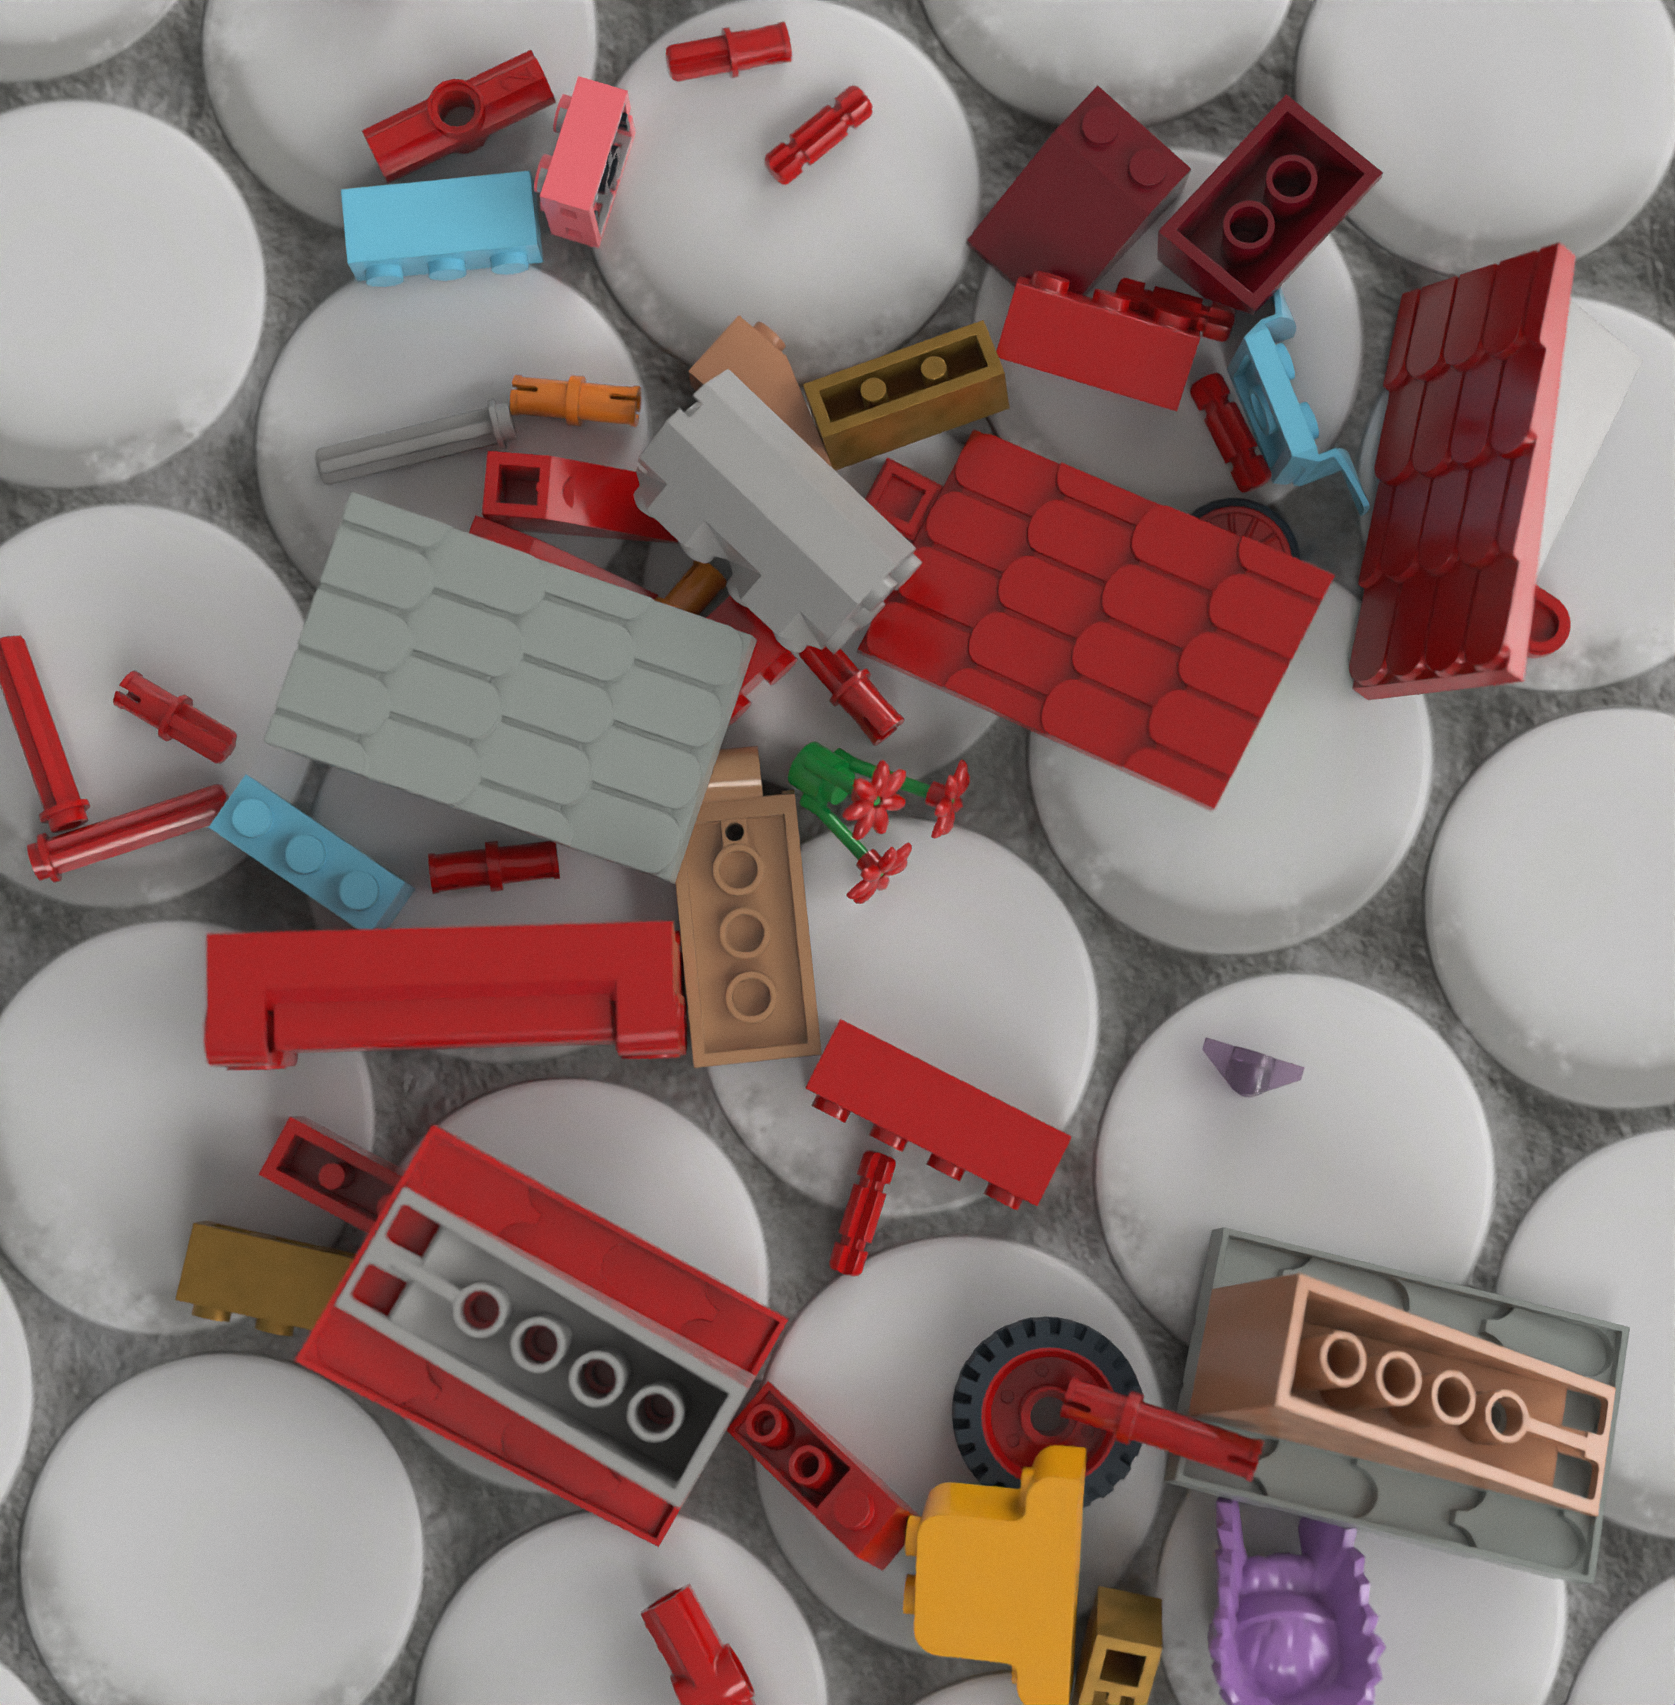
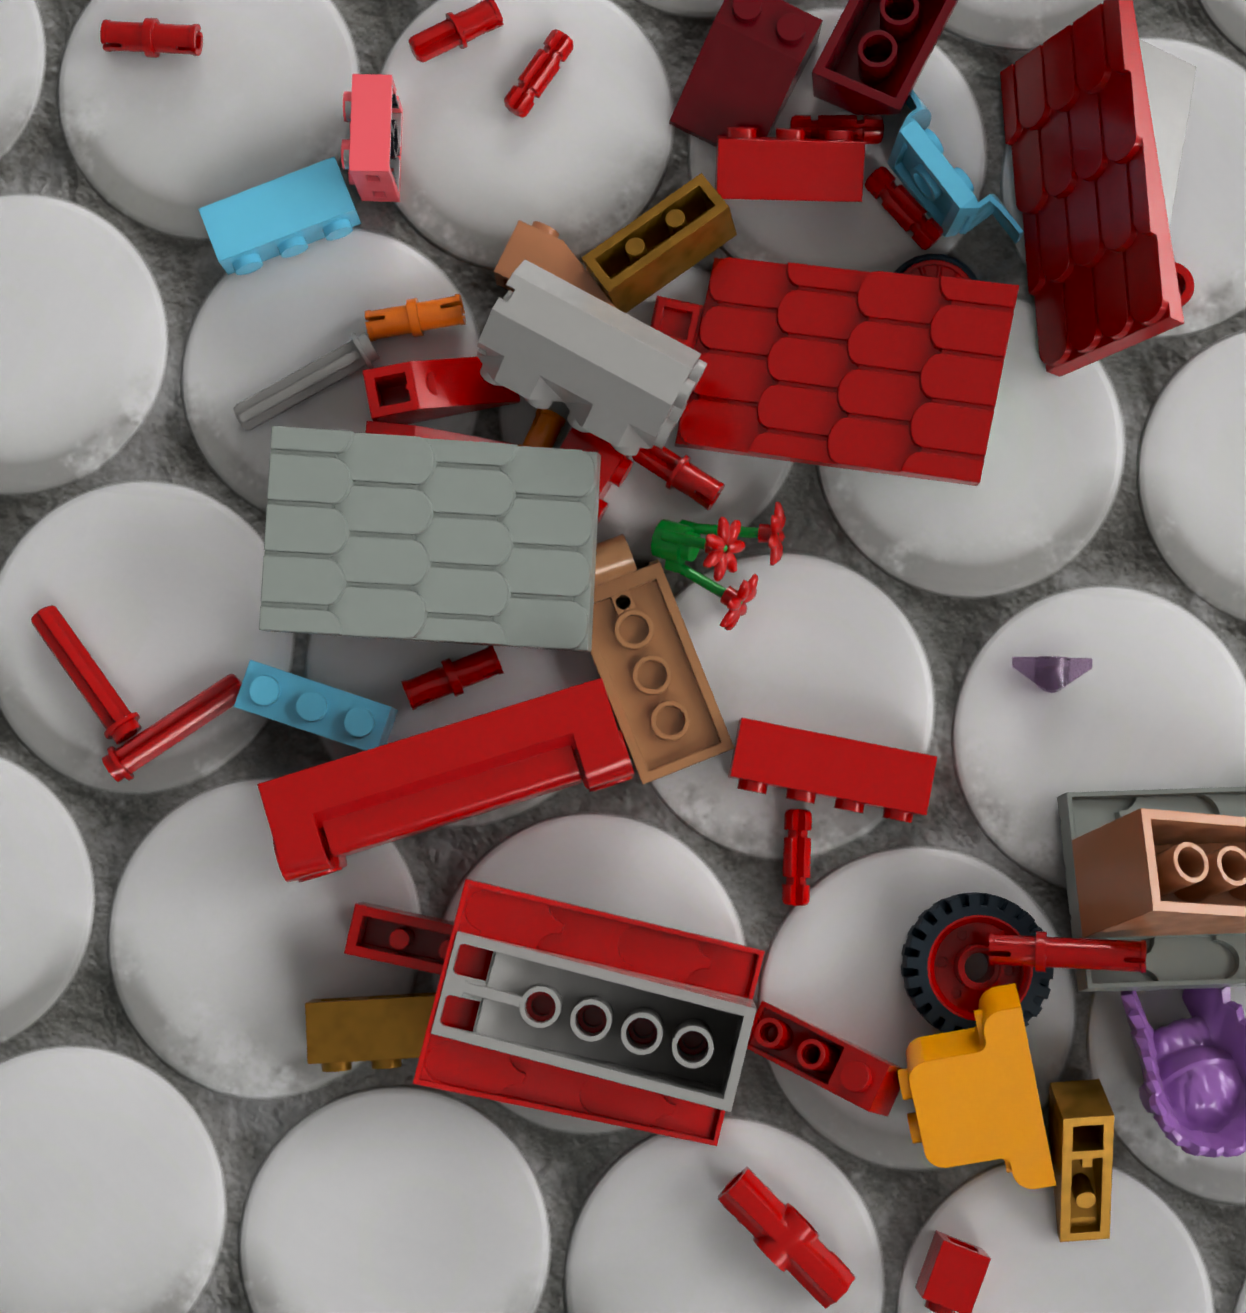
camera: 10 degrees left, 0 degrees up
red axle [113,670,237,764] -> none
red piece [361,49,556,184] -> none

